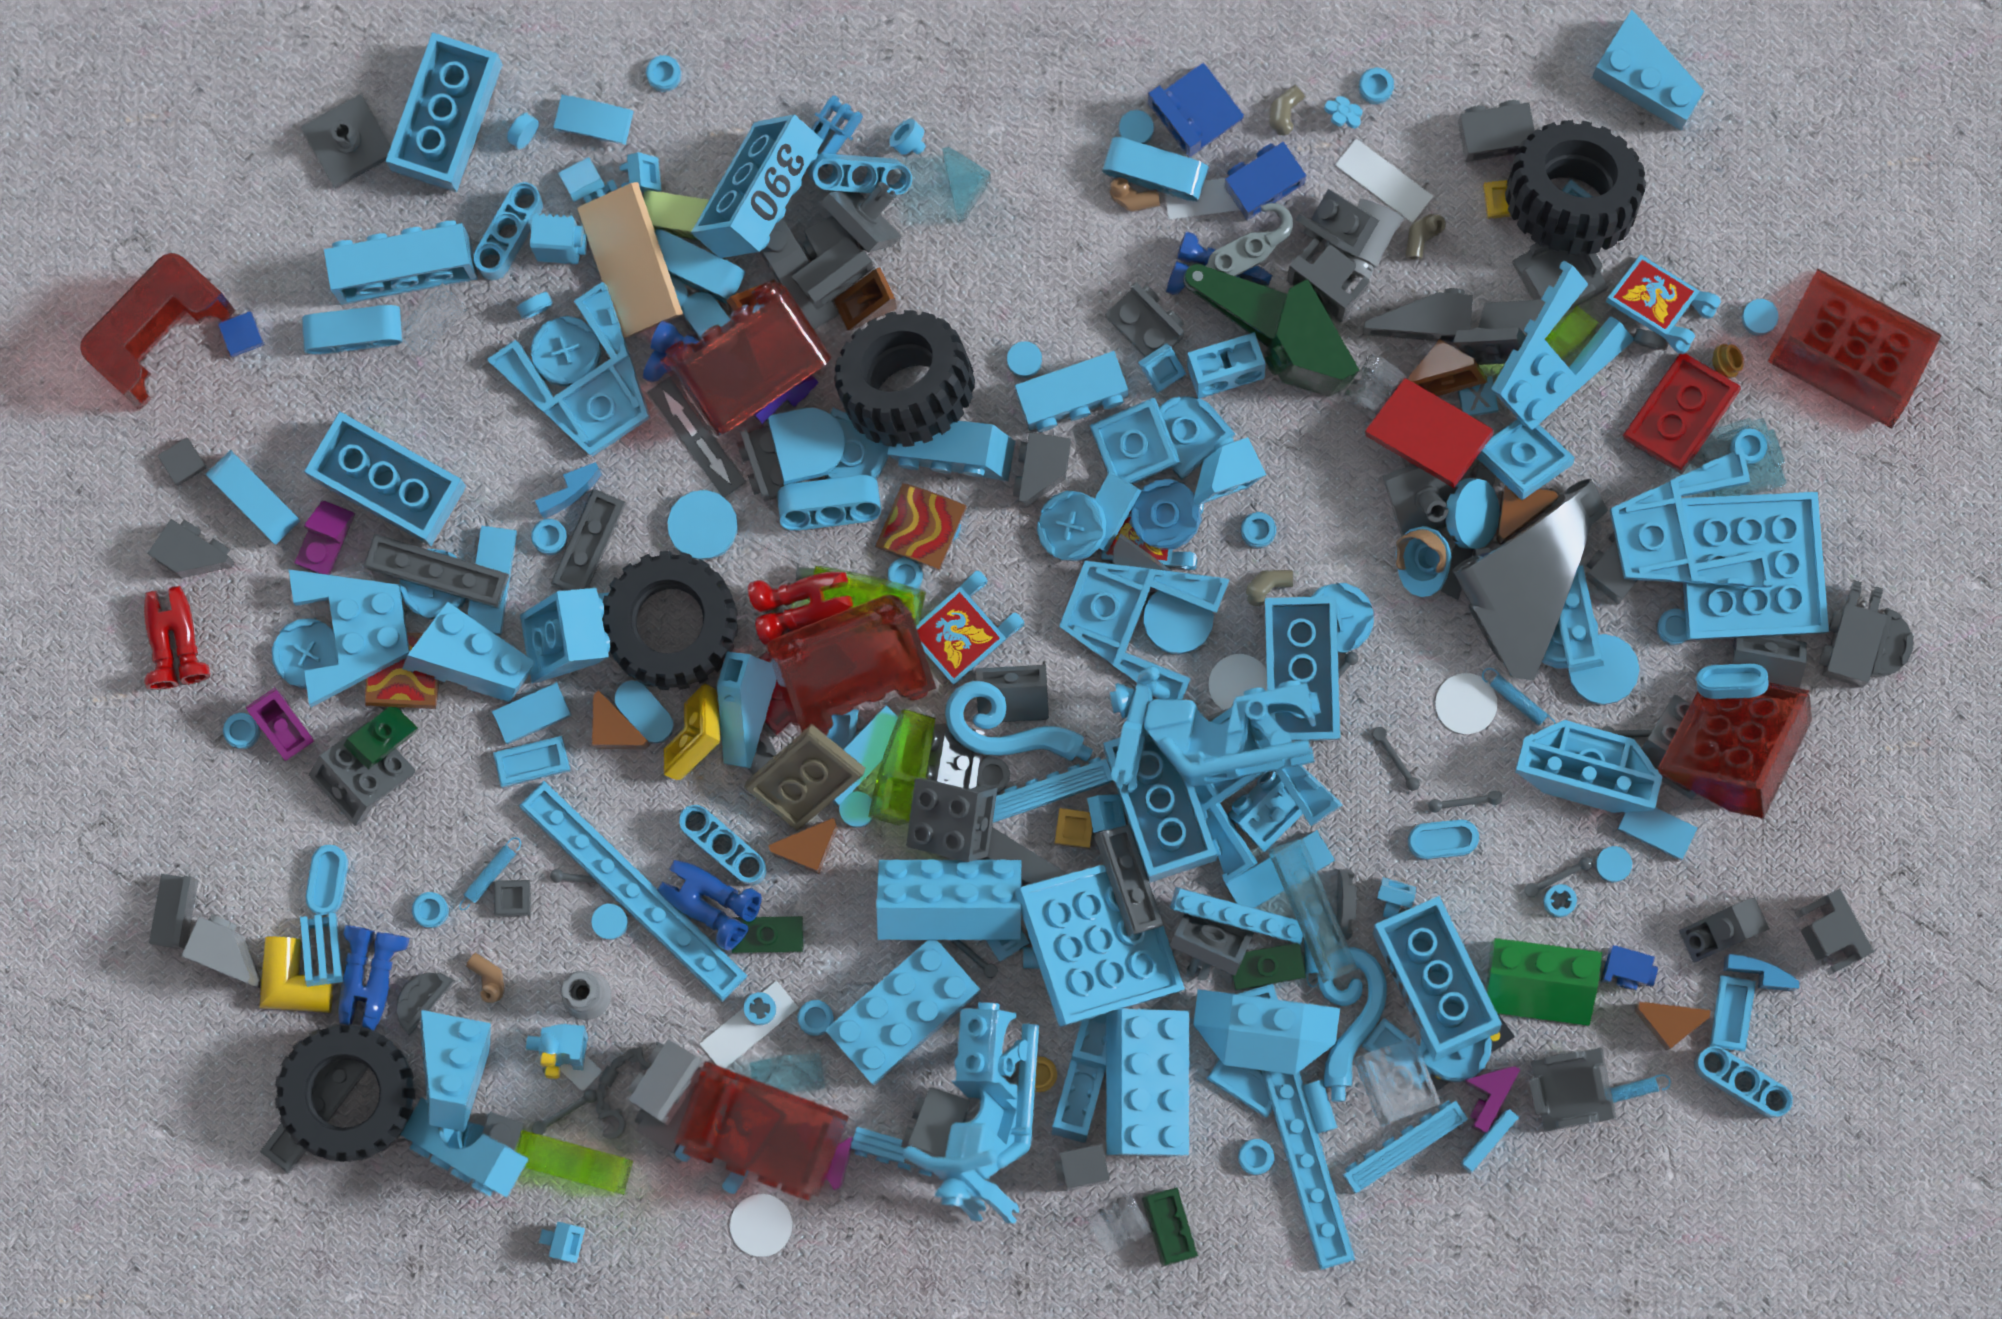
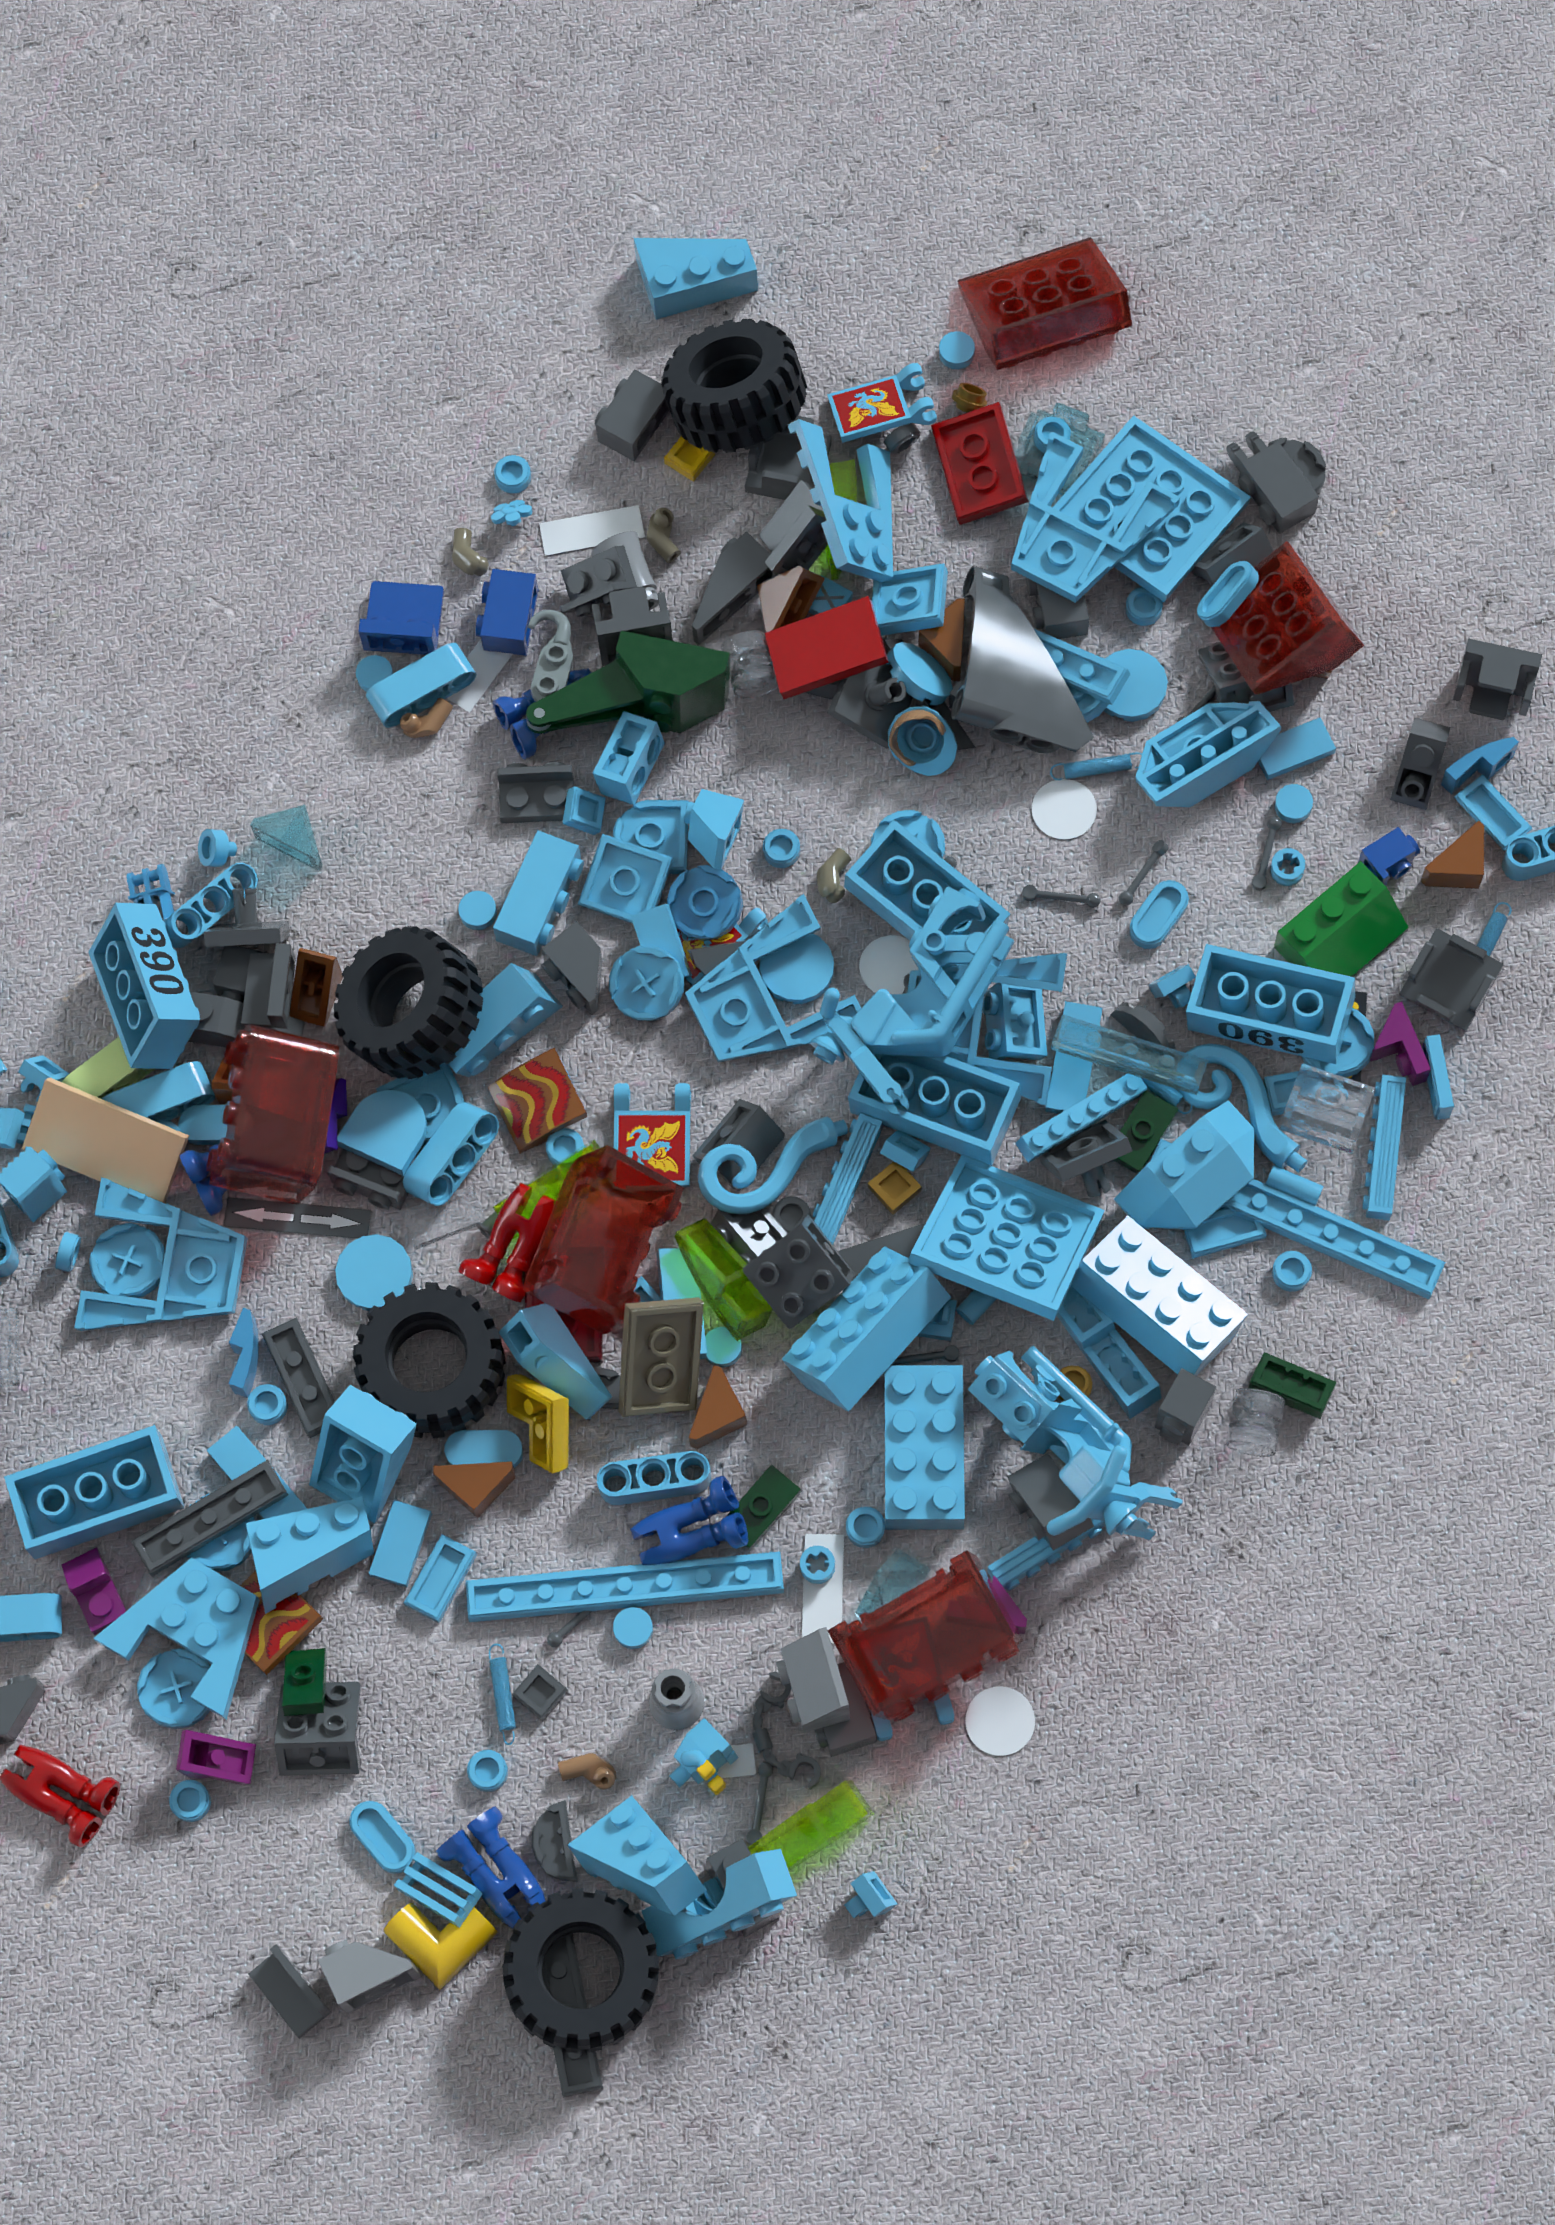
camera: 50 degrees left, 10 degrees down
dark grey tile [1094,824,1163,937] -> none

